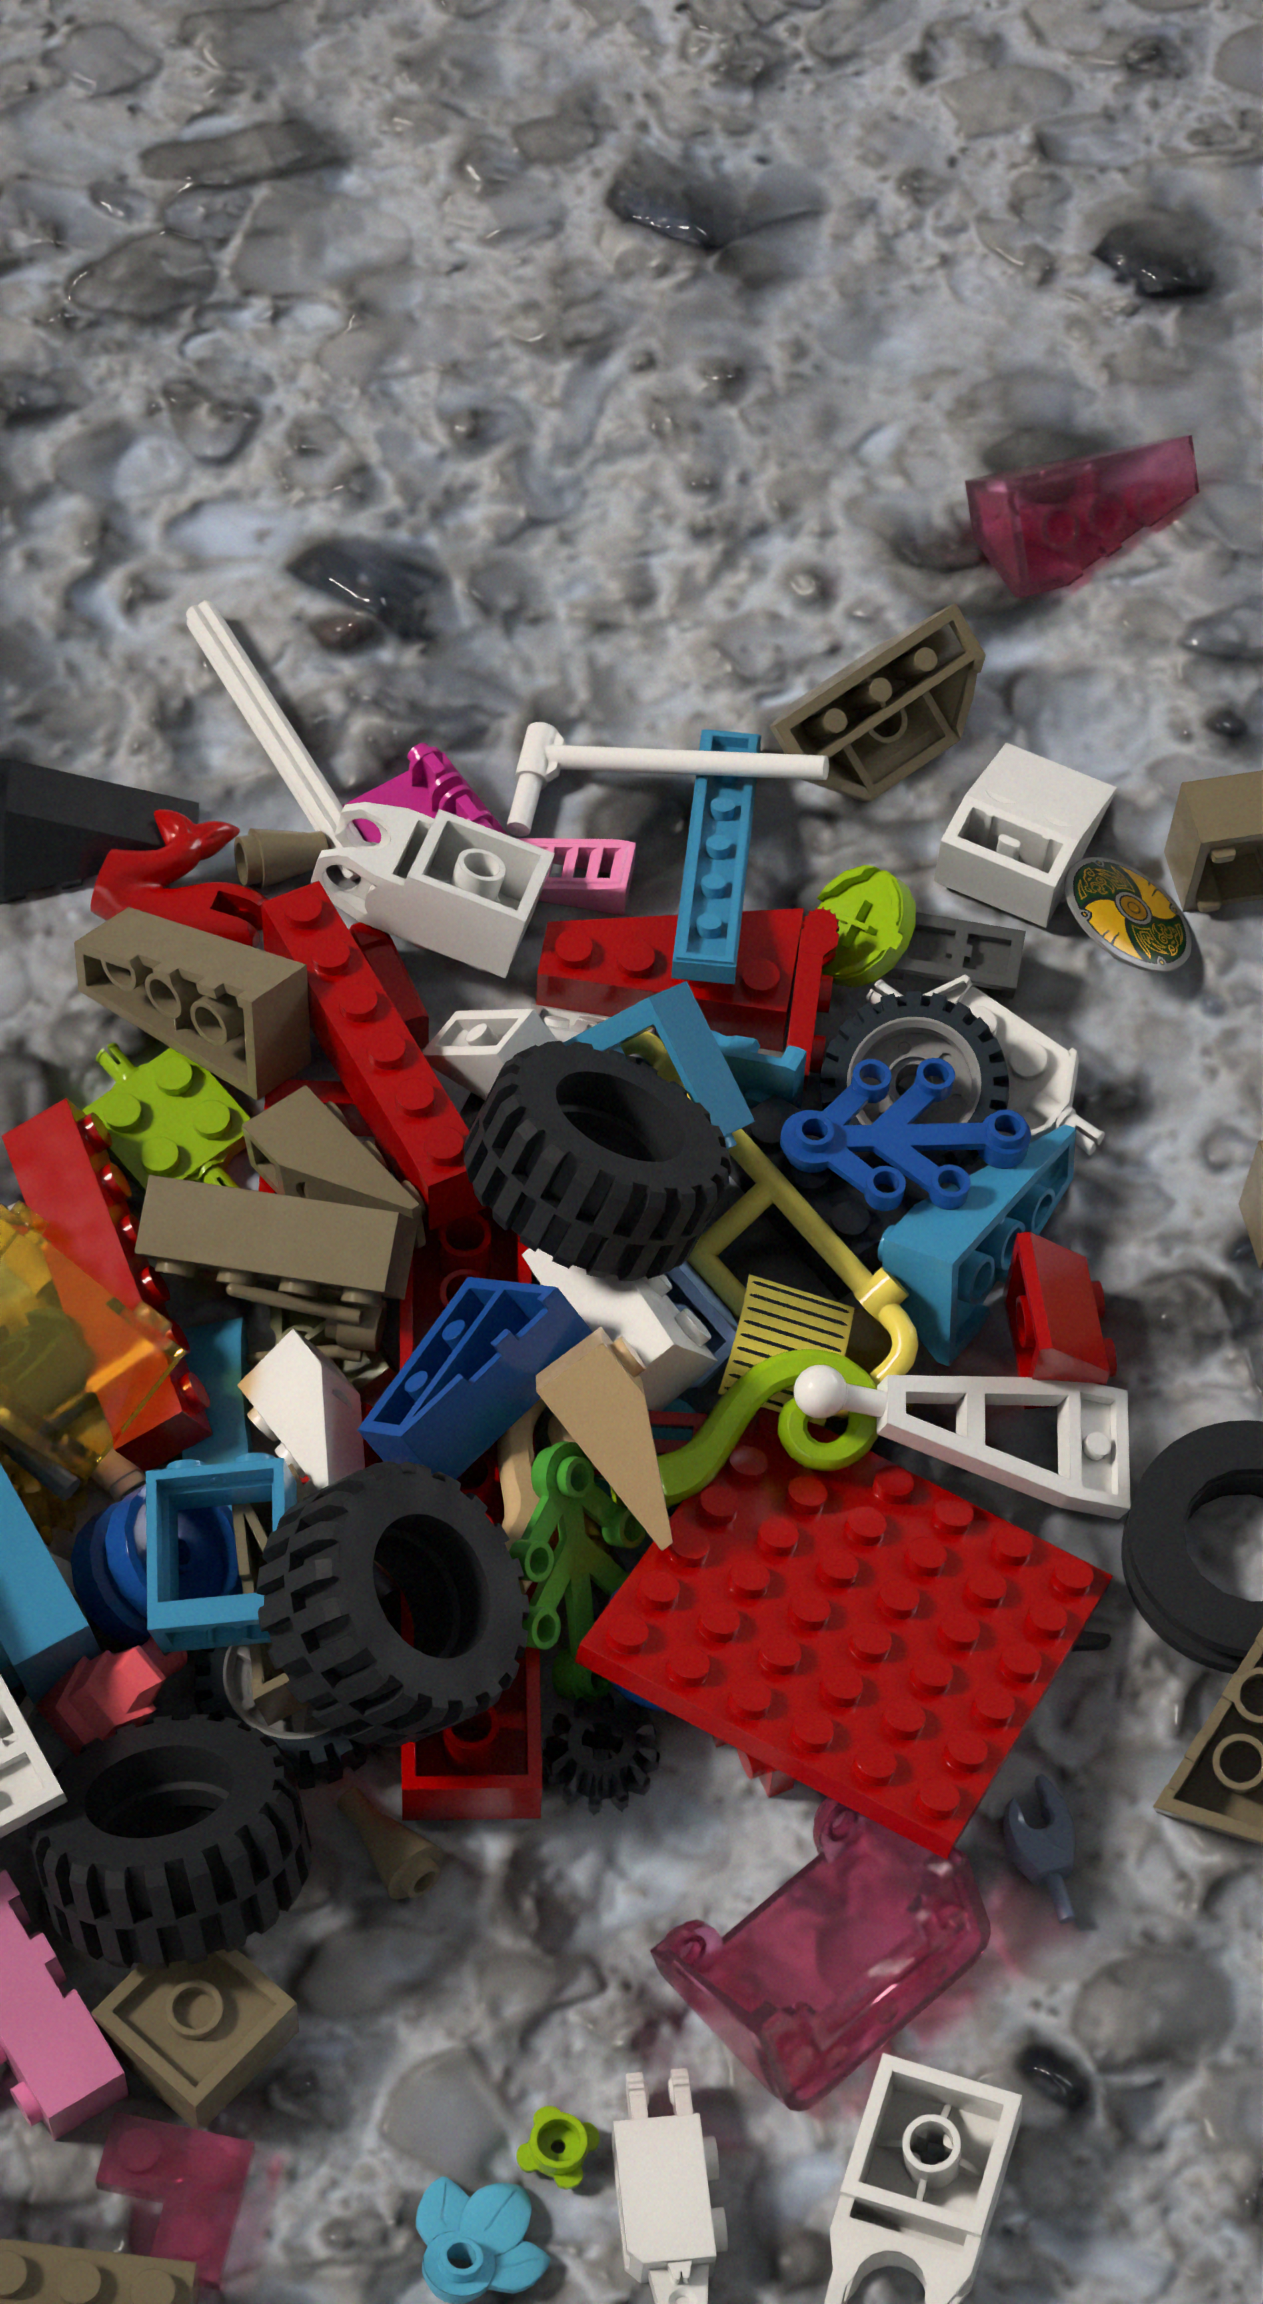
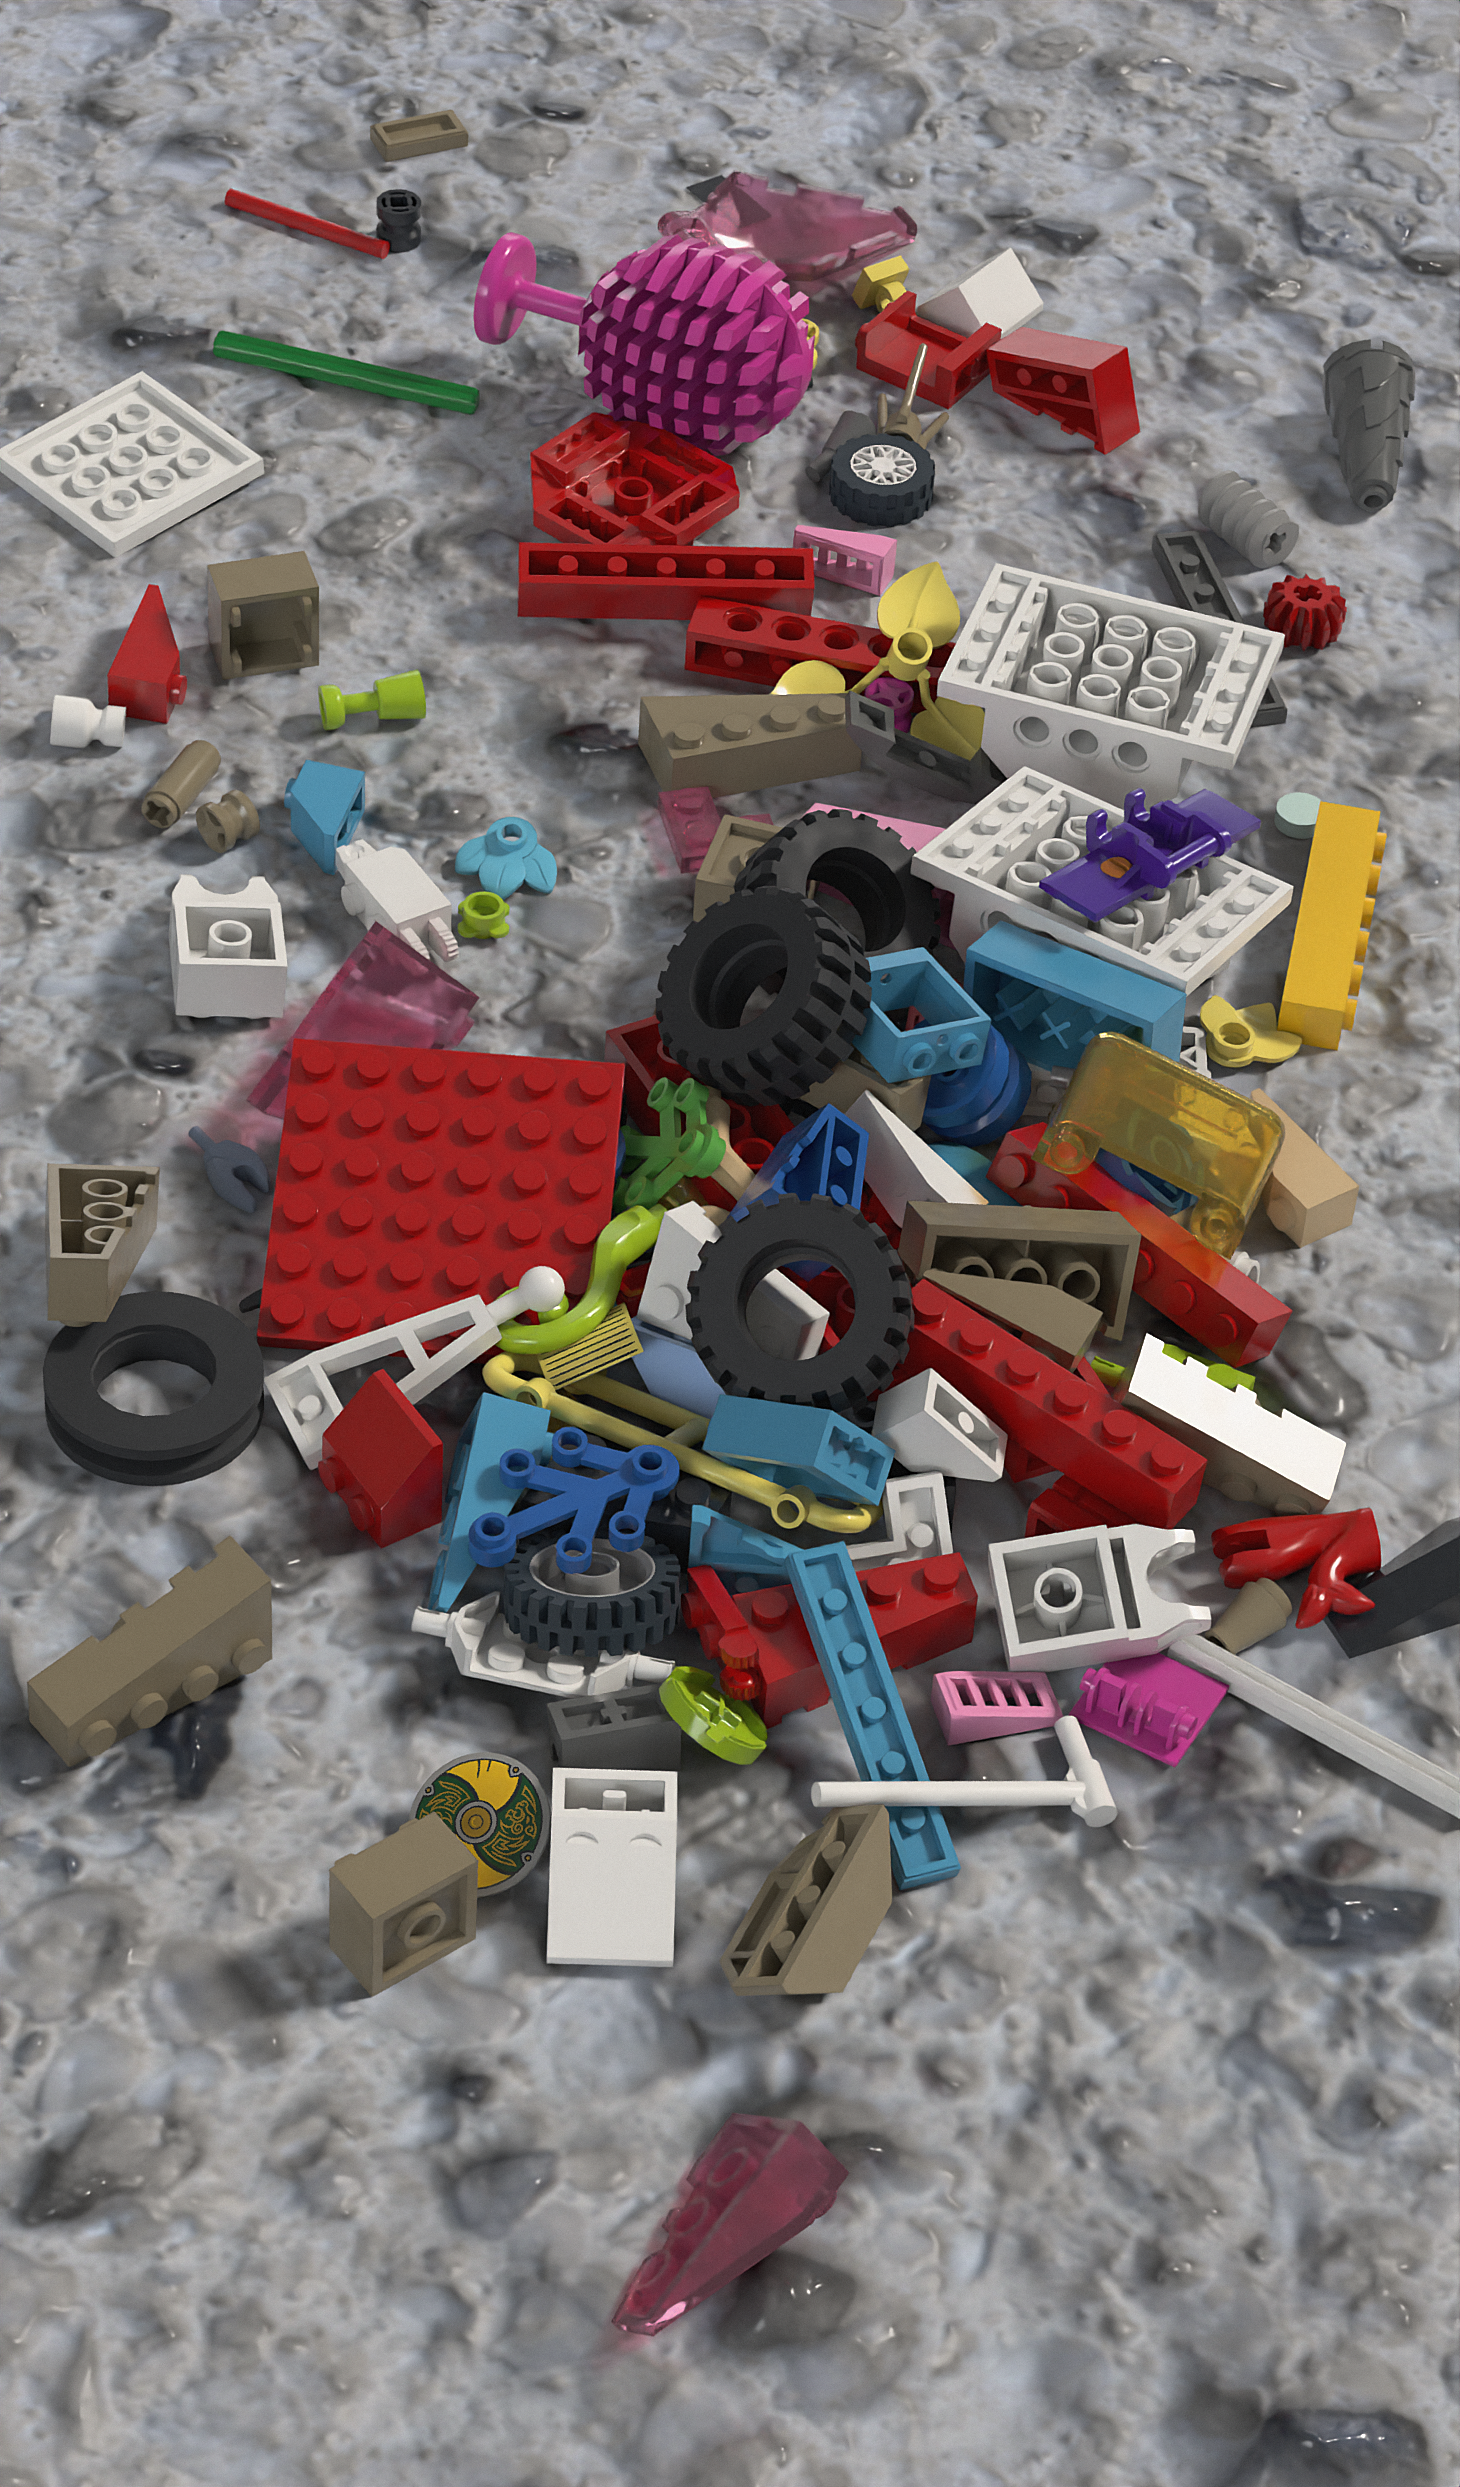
camera: 155 degrees right, 15 degrees down
tan slope [535,1327,673,1551] -> none

